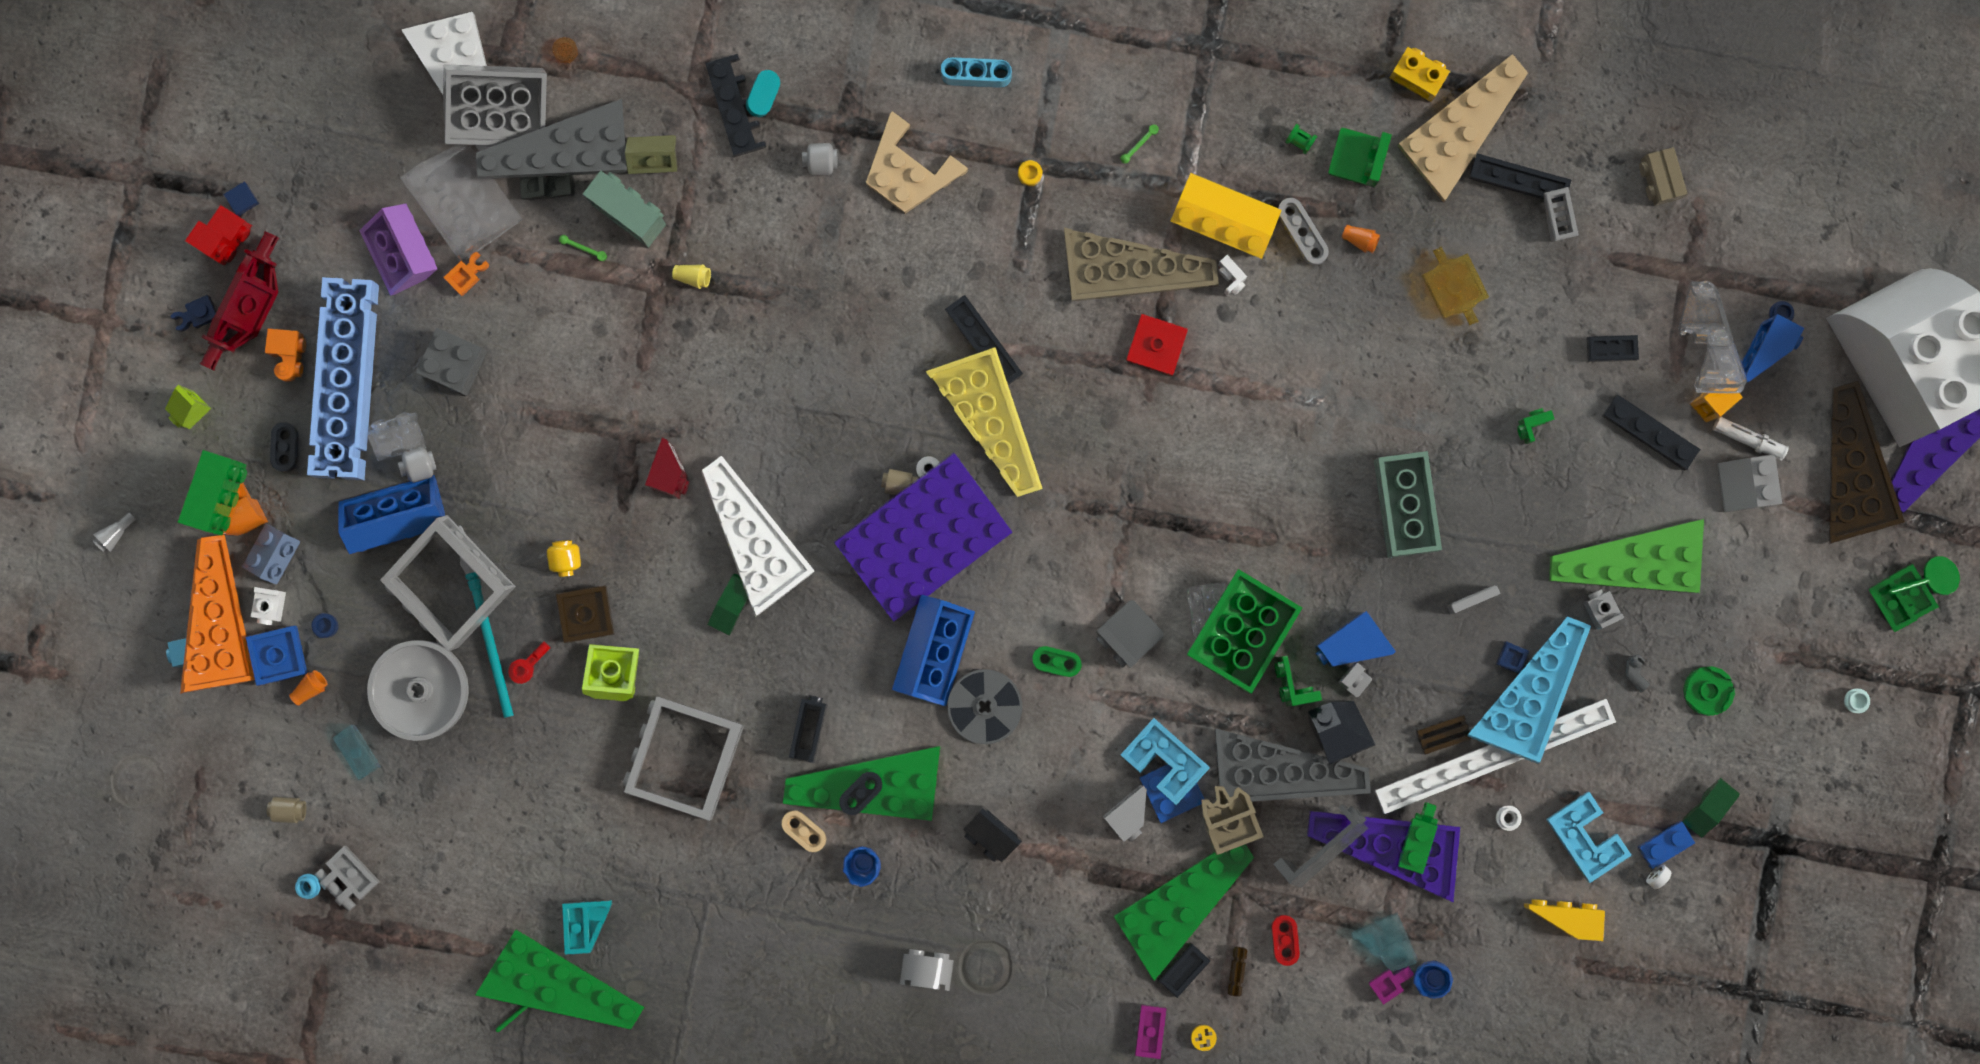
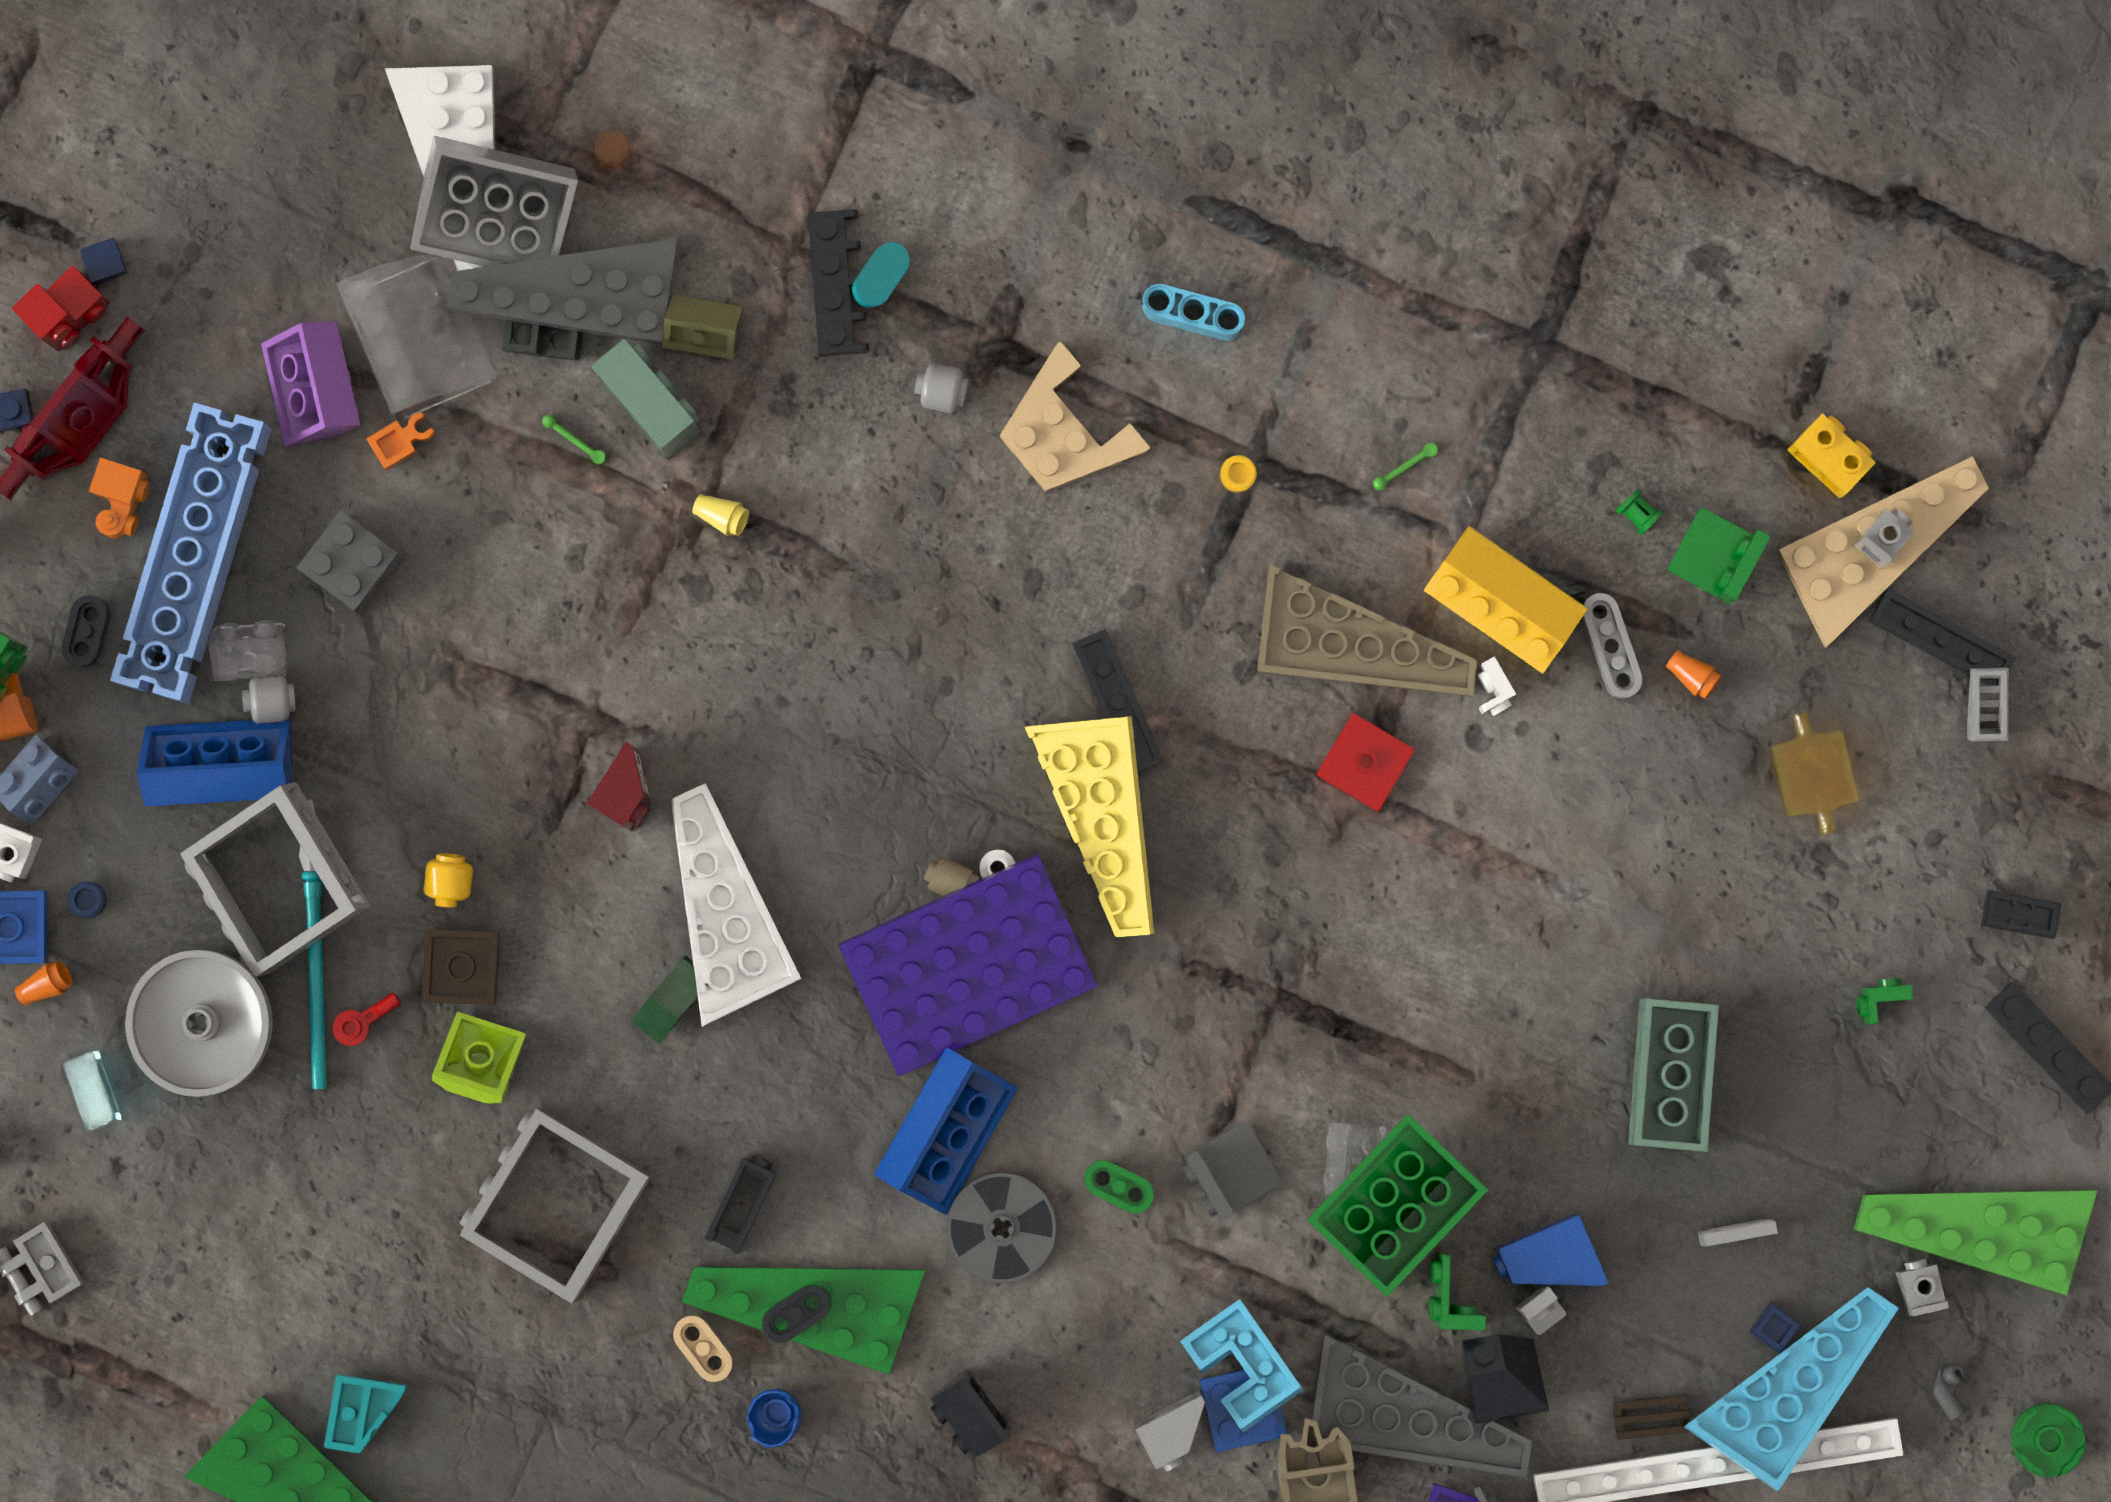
camera: 15 degrees right, 0 degrees up
none -> light grey brick [1854,509,1915,568]

